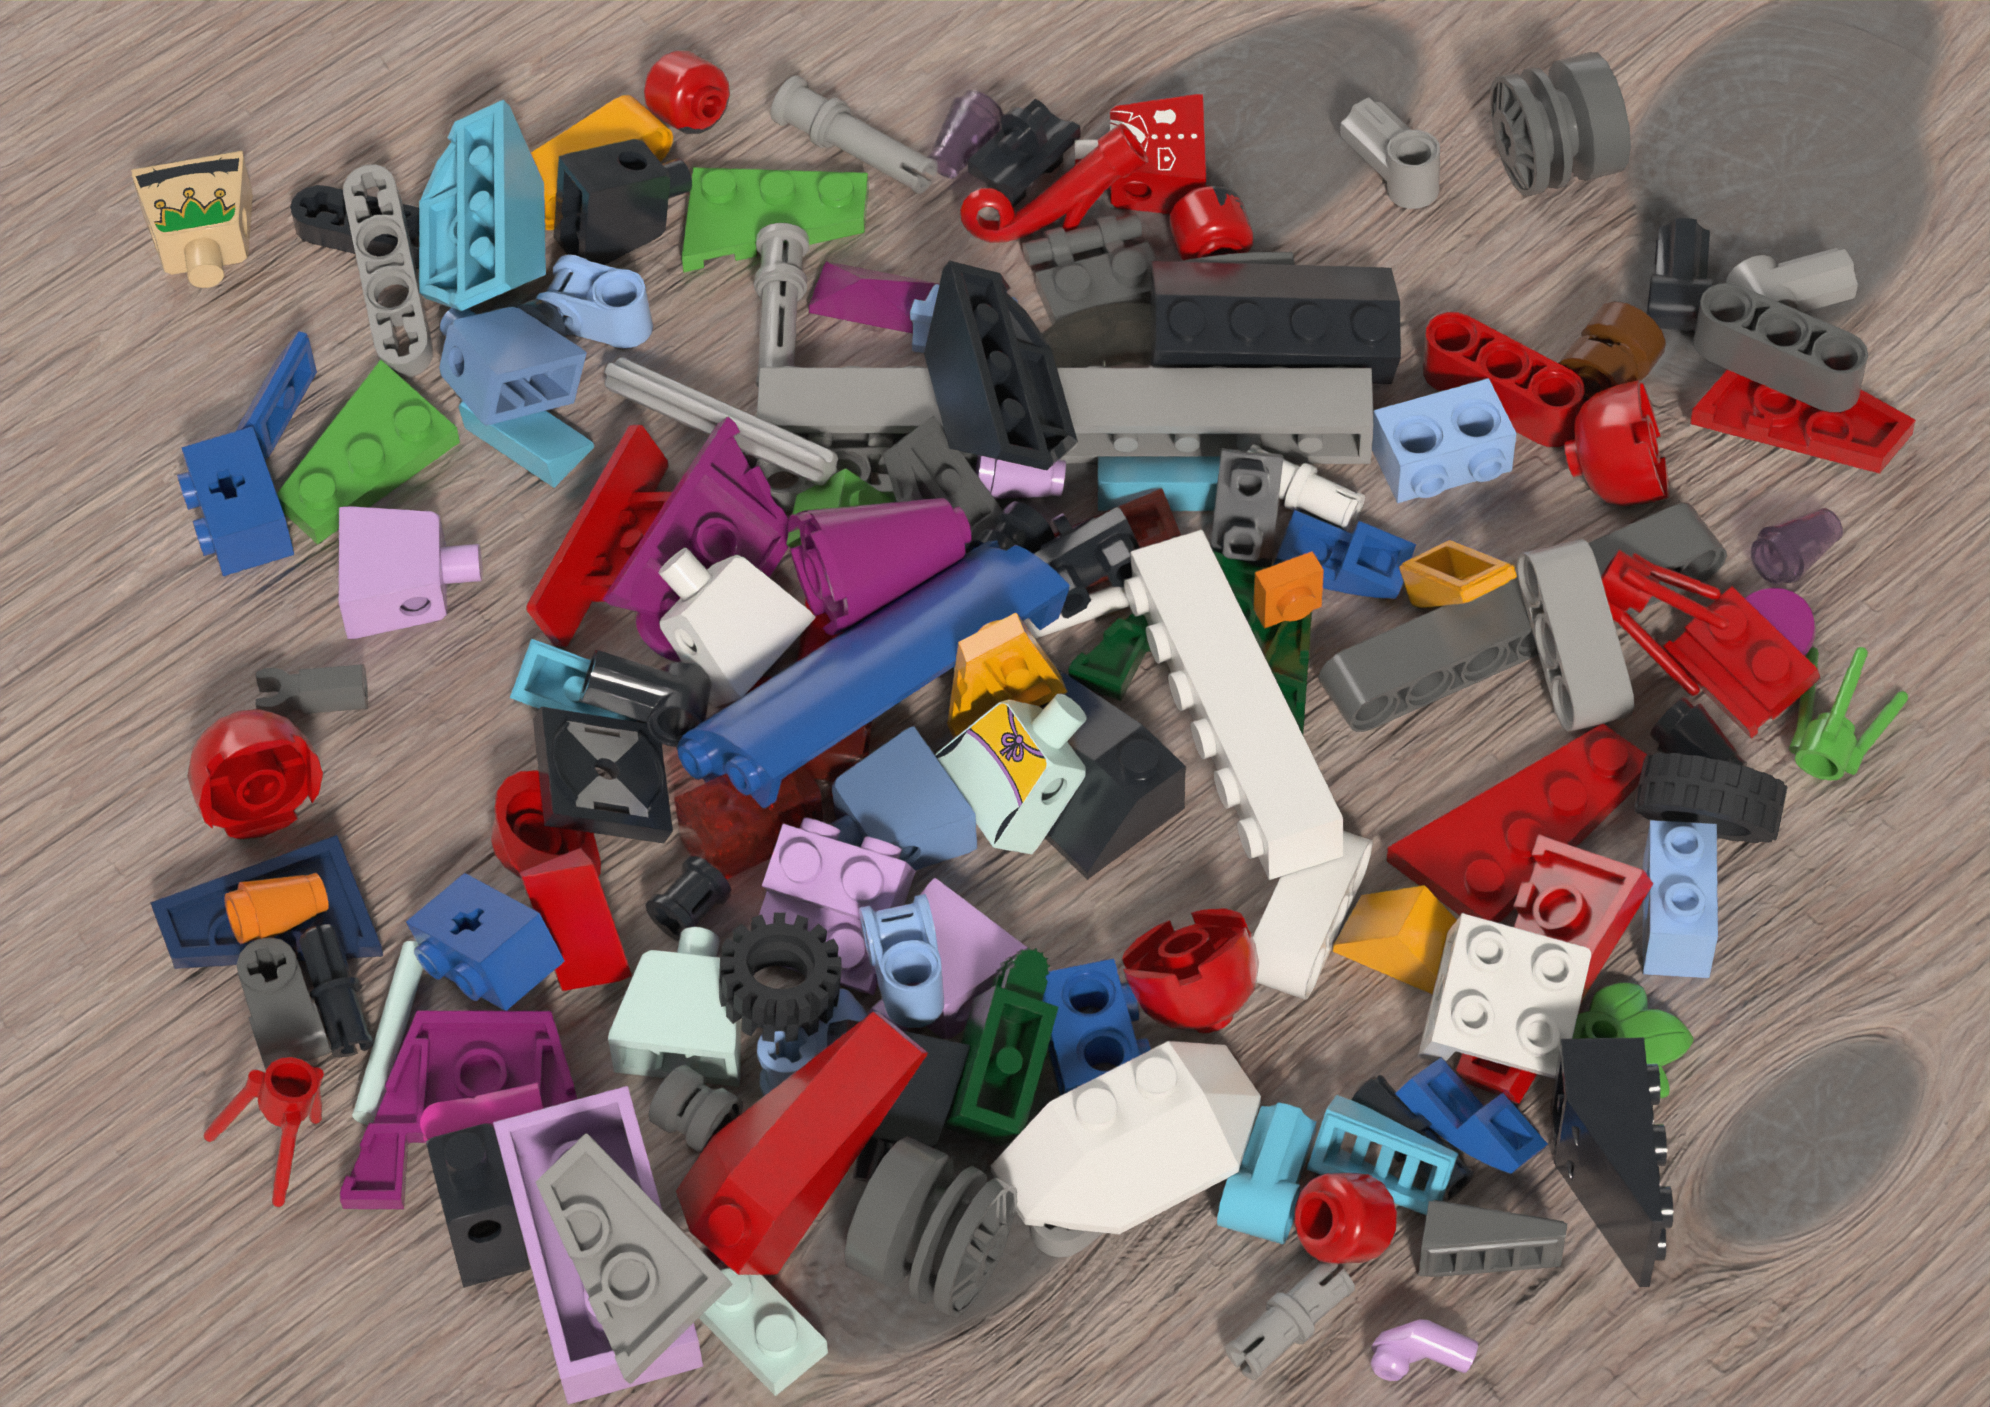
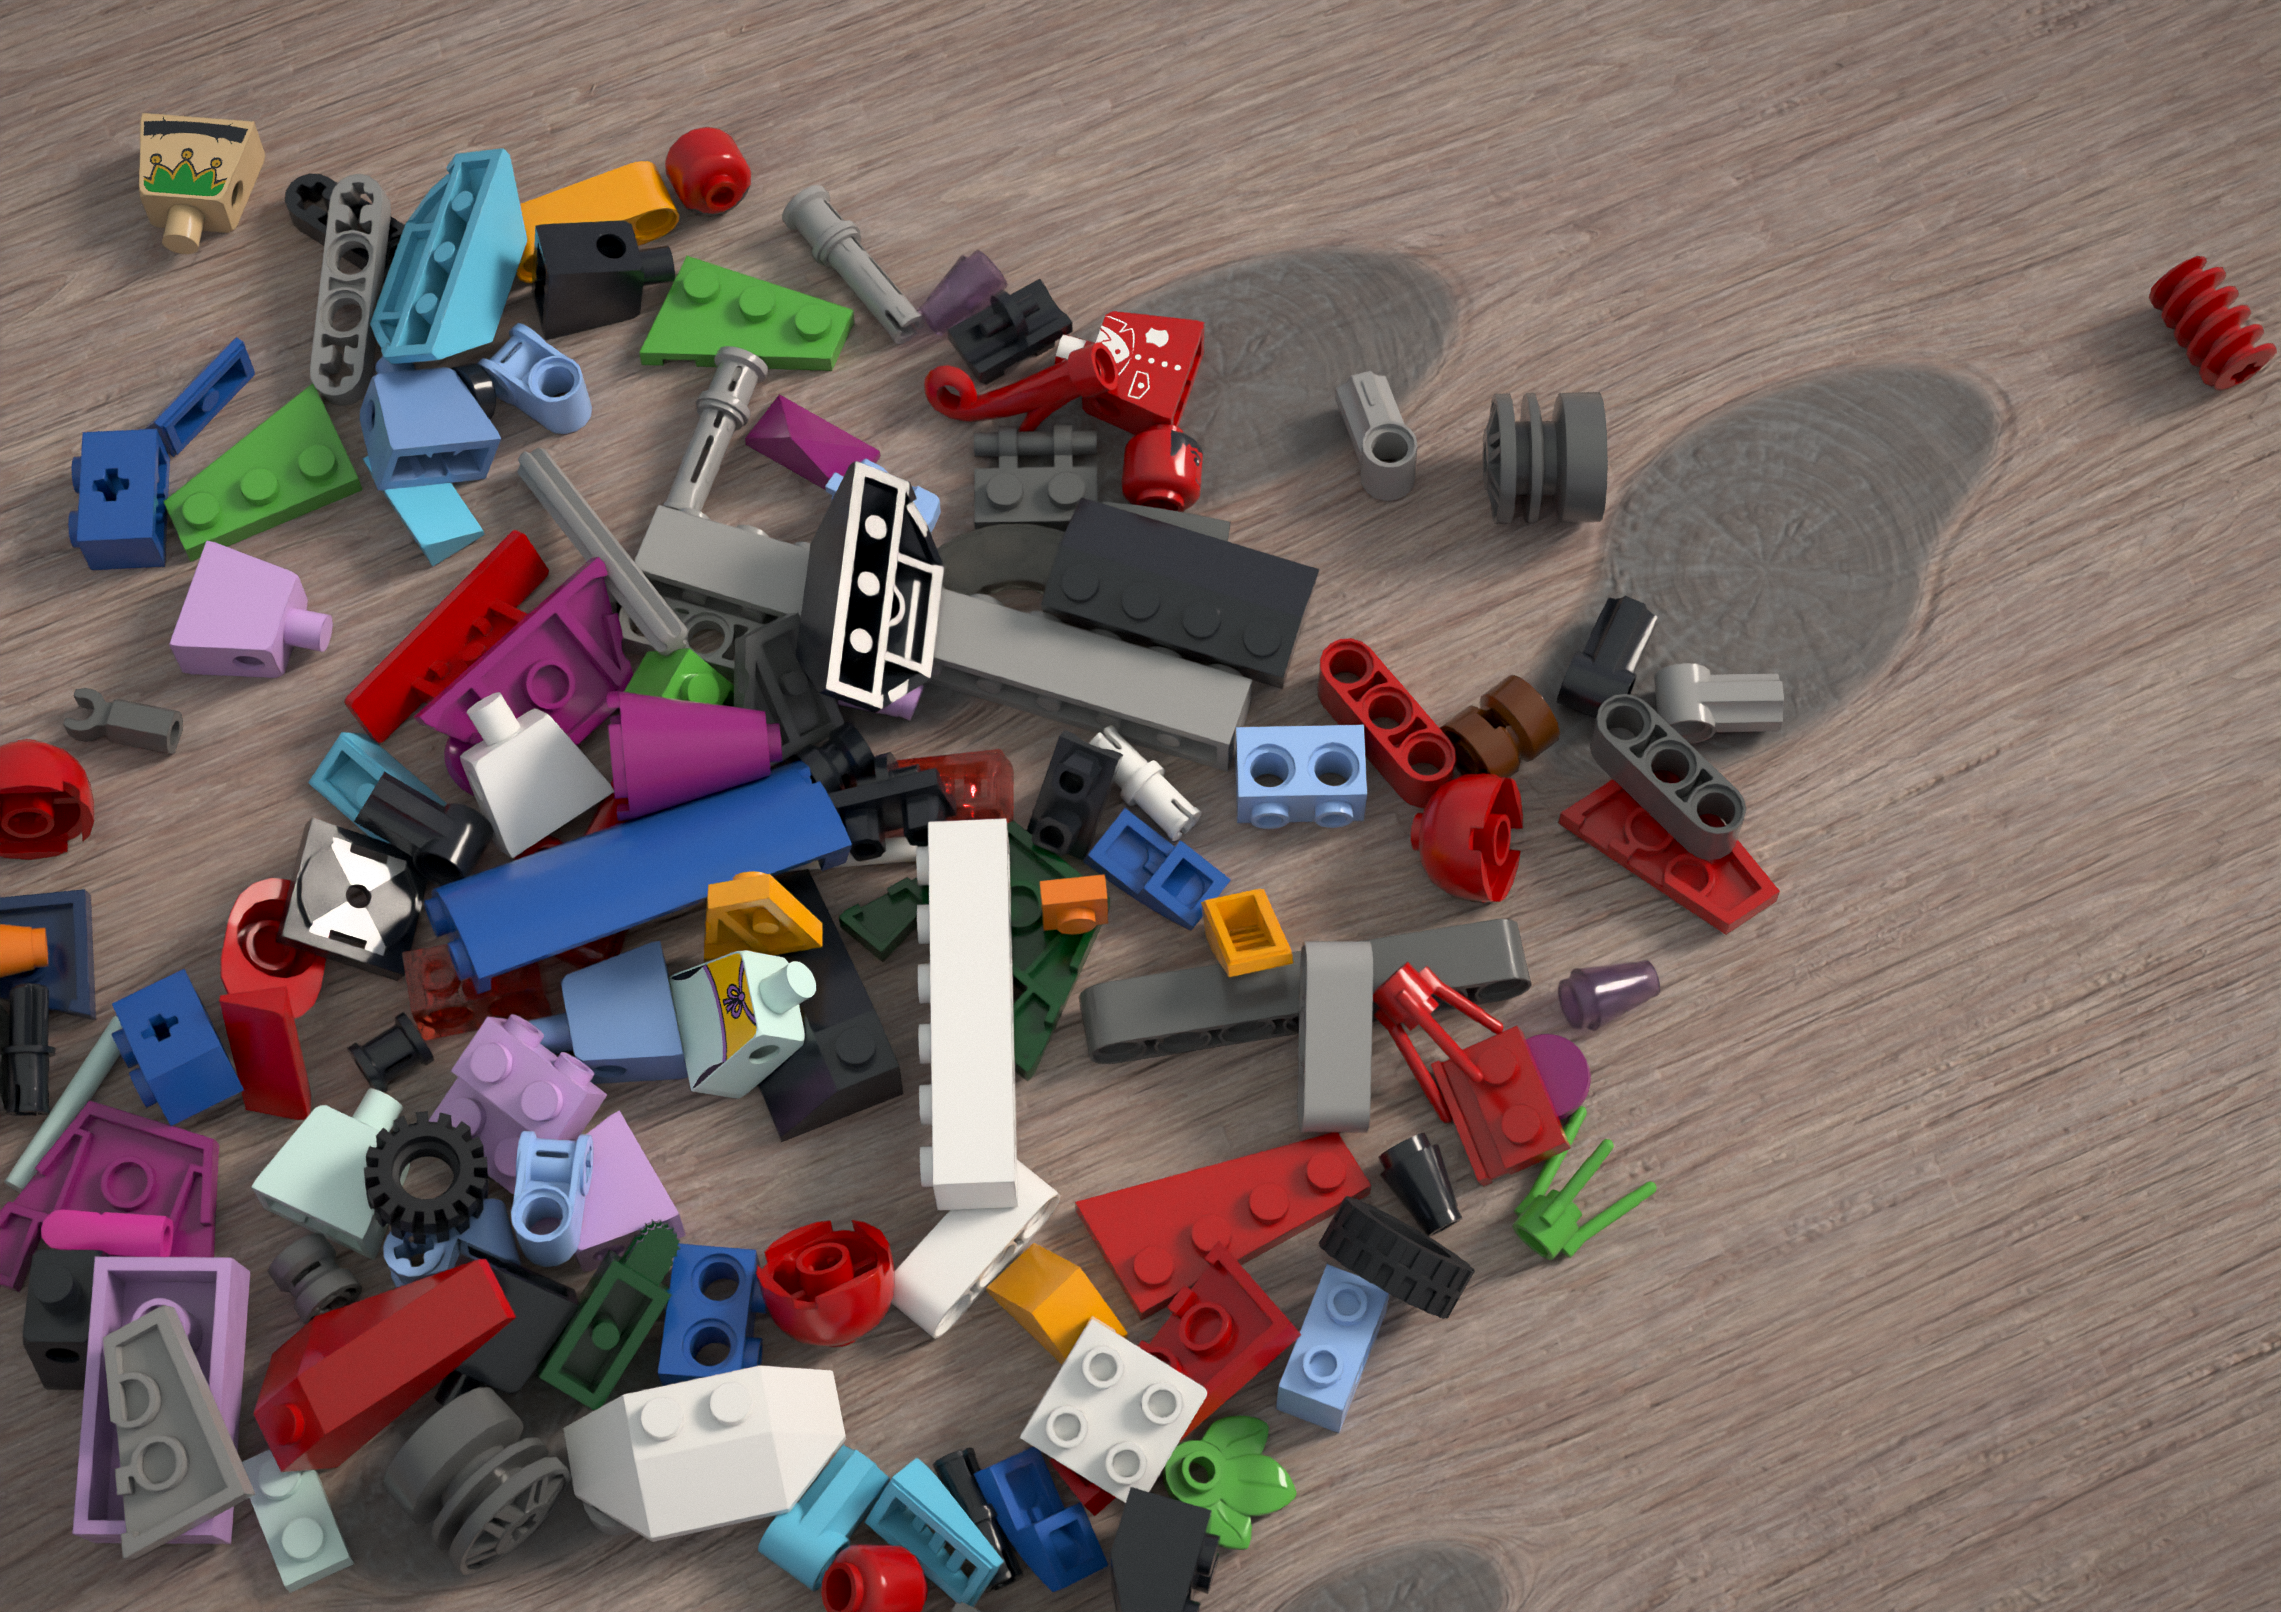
camera: 15 degrees right, 10 degrees up
medium azure slope [1098,456,1220,511] -> none

